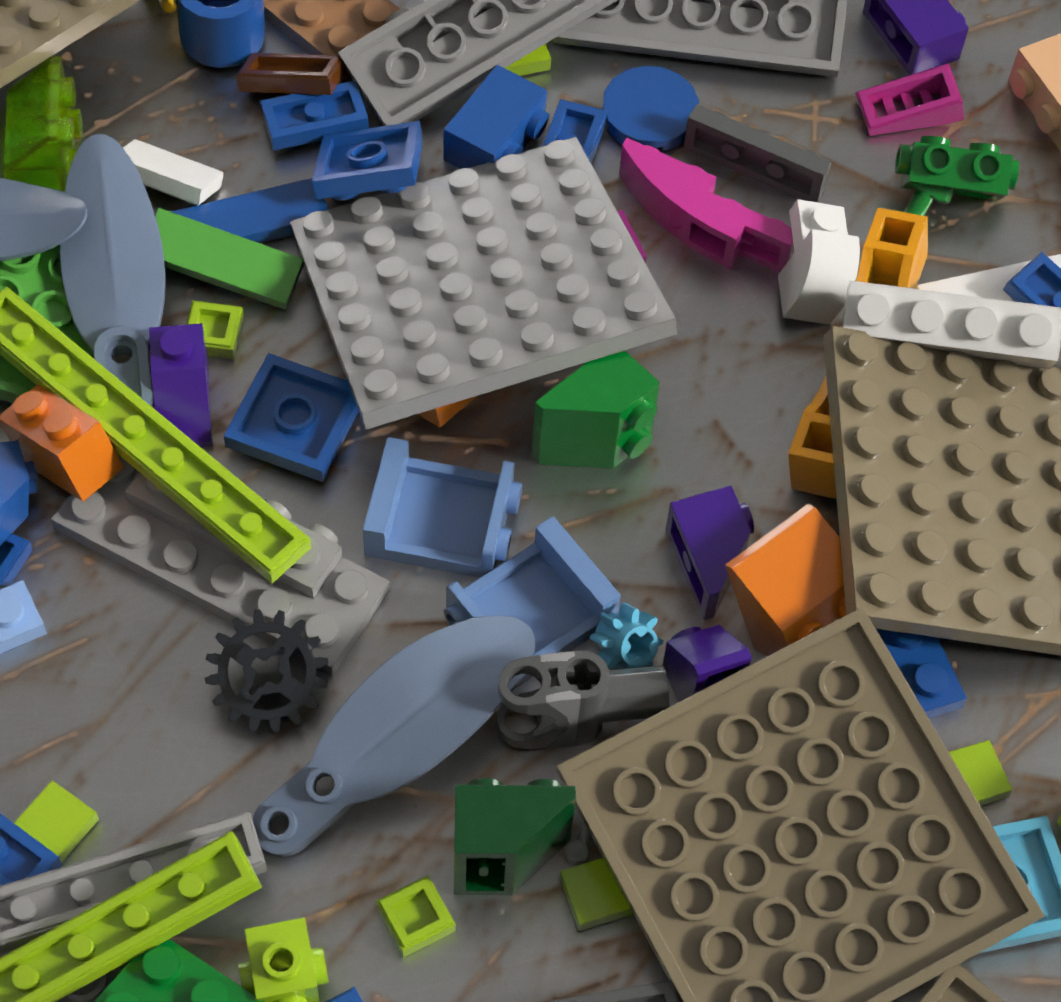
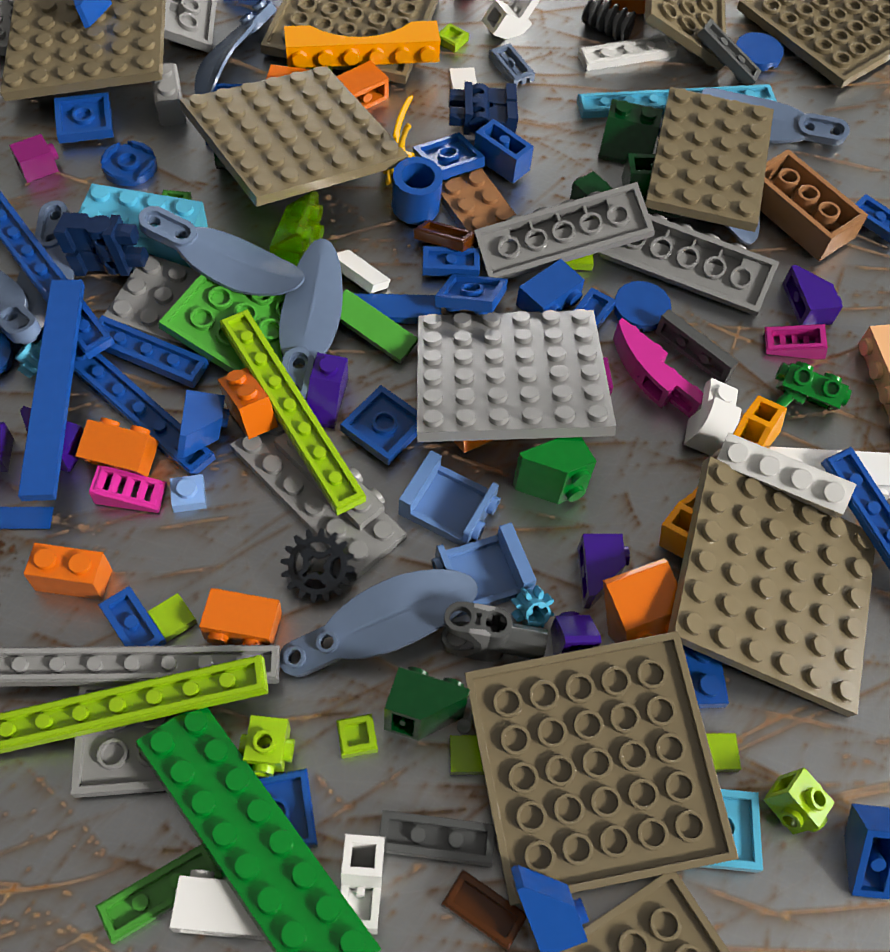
camera: 15 degrees right, 0 degrees up
lime tile [186,300,244,360] -> none
none -> orange brick [199,588,282,645]

